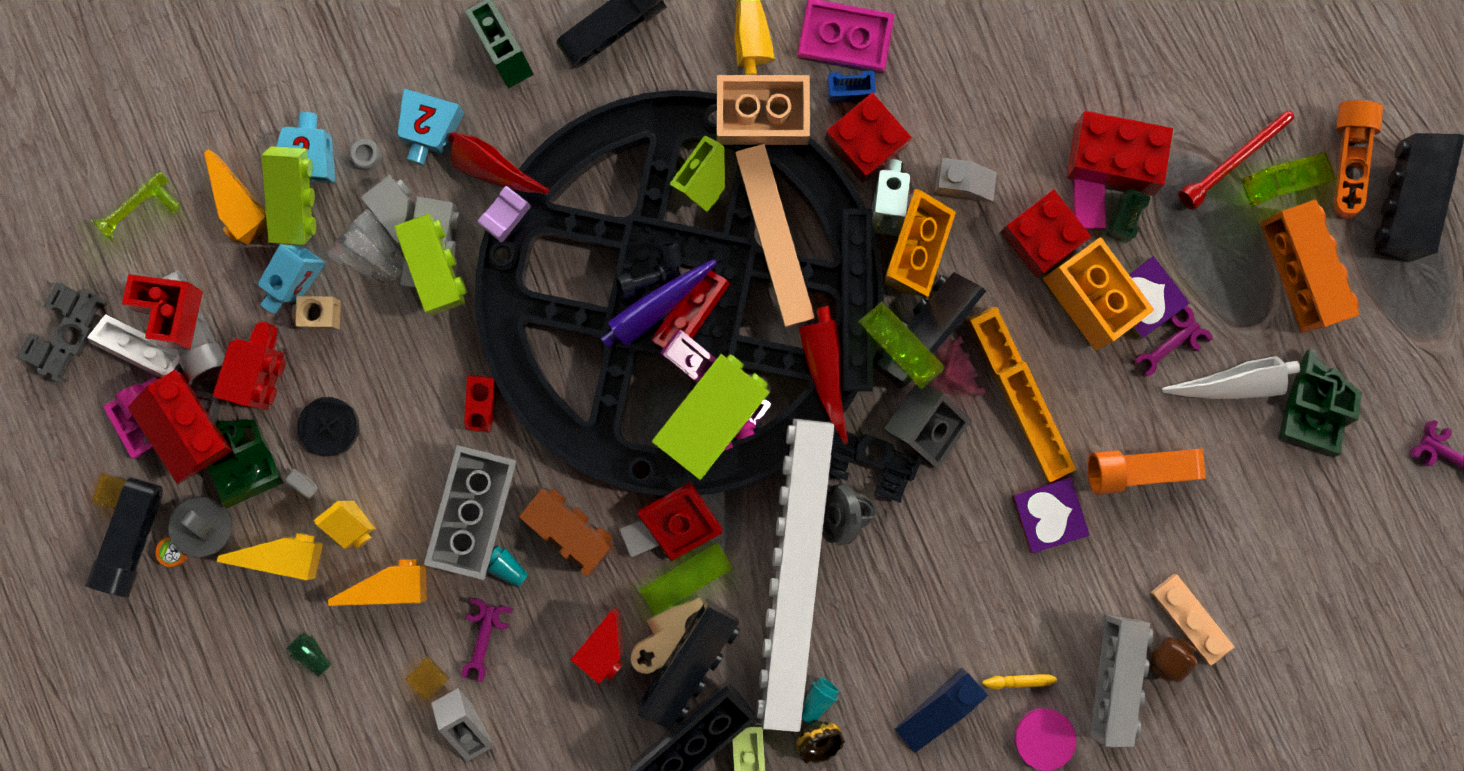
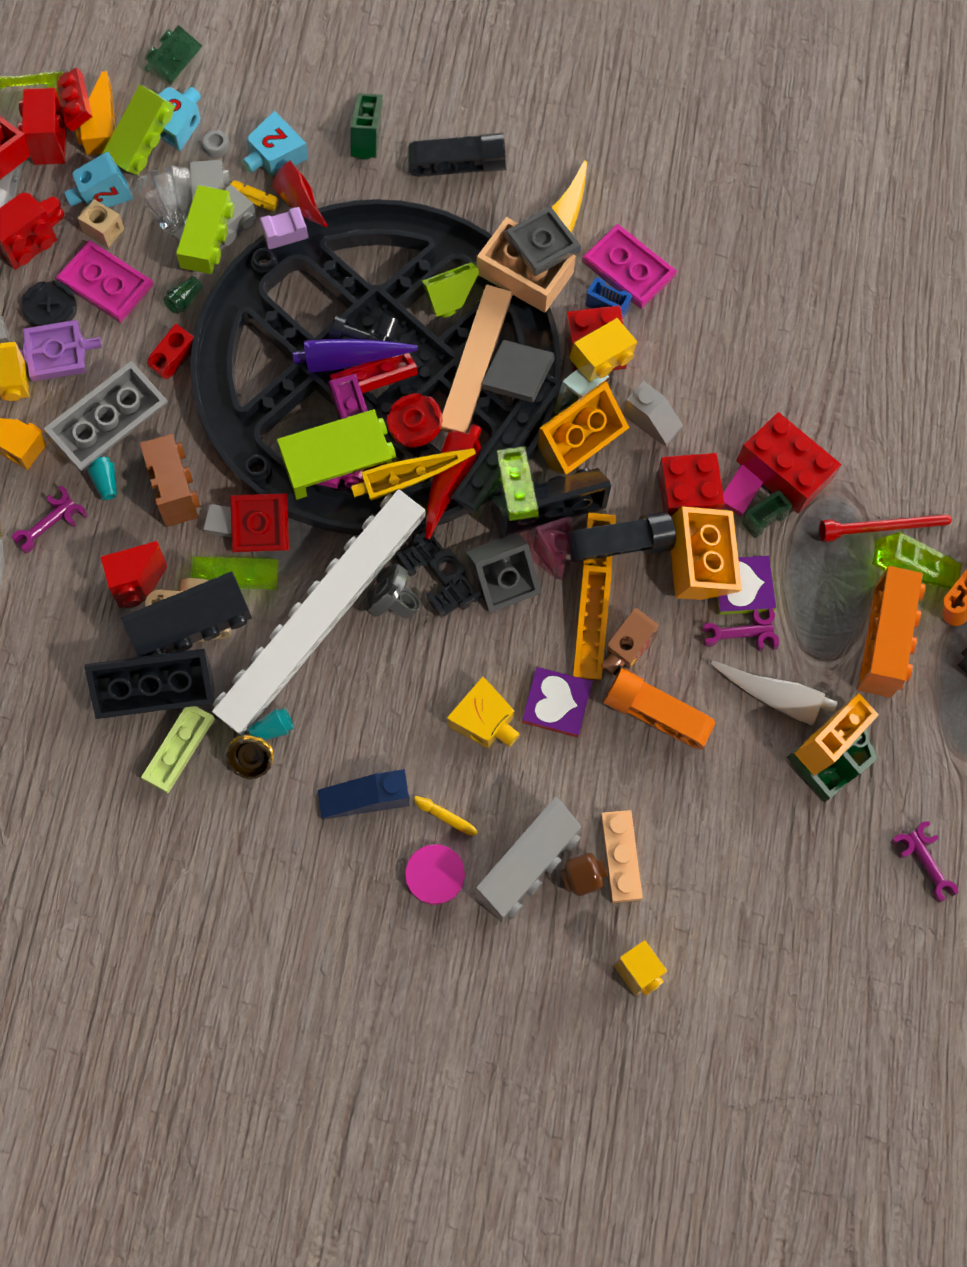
camera: 30 degrees right, 15 degrees down
none -> red brick [18,88,66,165]
none -> medium lavender plate [20,320,102,382]
none -> dark pink tile [56,240,154,323]
none -> red plate [57,67,93,132]
none -> clear green bracket [144,25,203,85]
none -> clear green cone [163,276,202,314]
none -> yellow axle [229,180,279,212]
none -> yellow piece [351,448,476,500]
none -> red tile [386,393,443,447]
none -> yellow torso [447,676,520,748]
none -> dark grey tile [482,340,555,403]
none -> dark grey tile [505,206,581,276]
none -> black beam [566,512,676,562]
none -> yellow brick [569,318,638,382]
none -> nougat torso [601,607,659,677]
none -> yellow brick [614,940,667,997]
none -> light orange slope [794,693,879,776]

